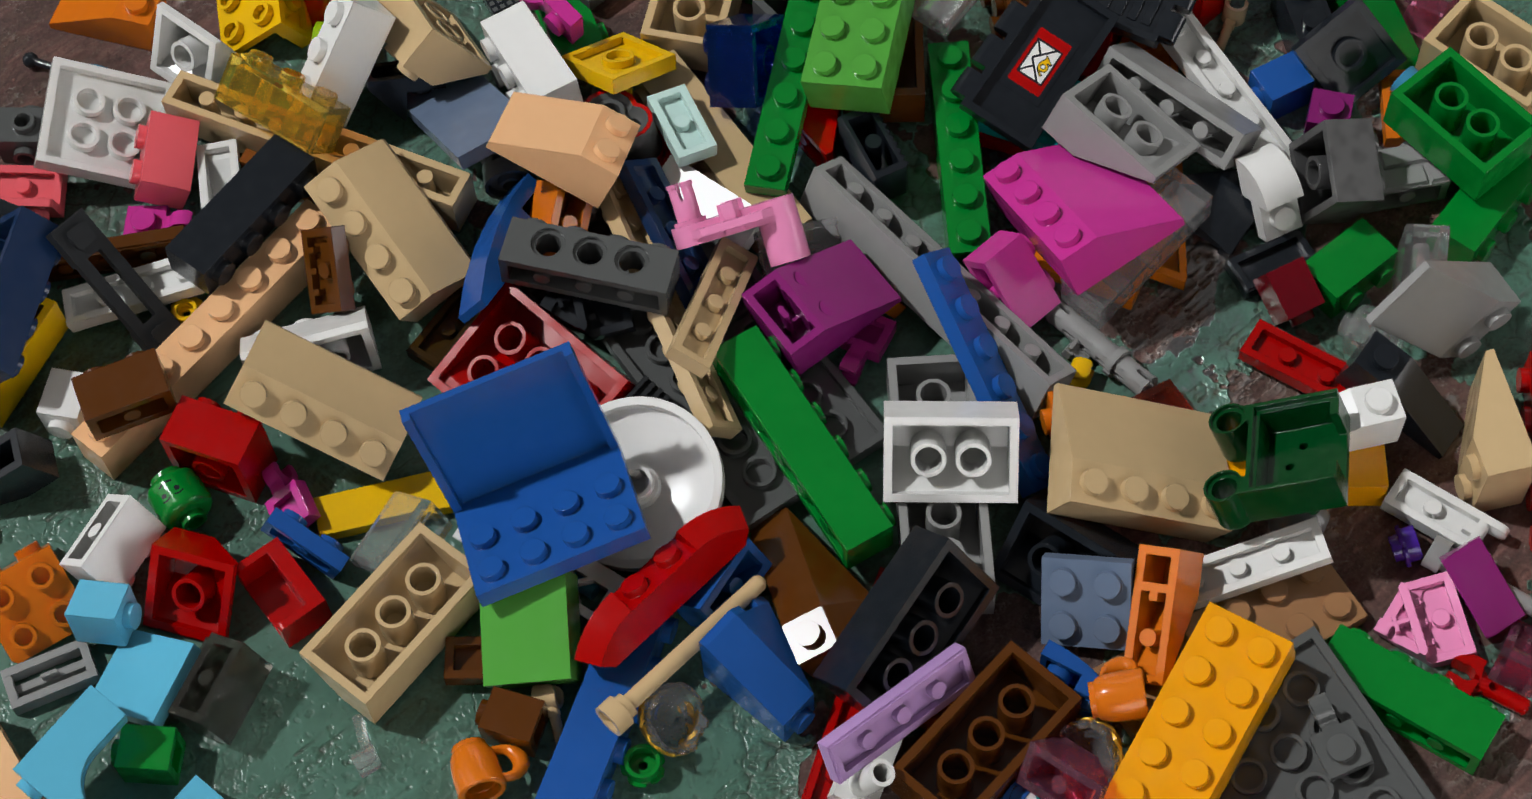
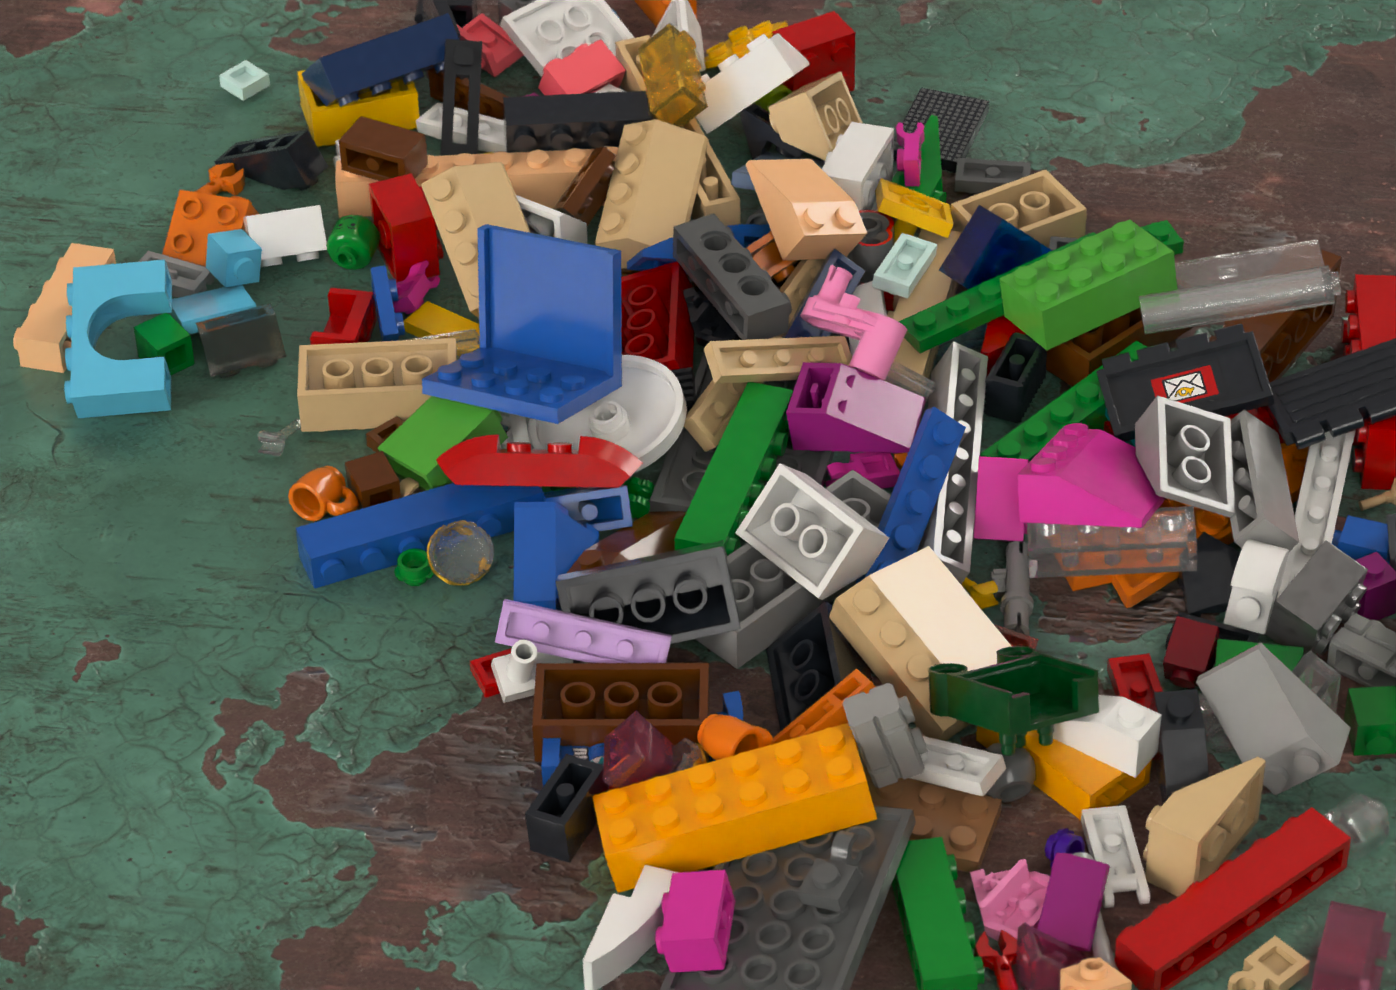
camera: 45 degrees right, 20 degrees down
red slope [143,527,238,647] -> none
tan piece [595,575,766,736] -> none
sand blue plate [1041,552,1135,651] -> none
none -> light grey brick [843,683,928,788]

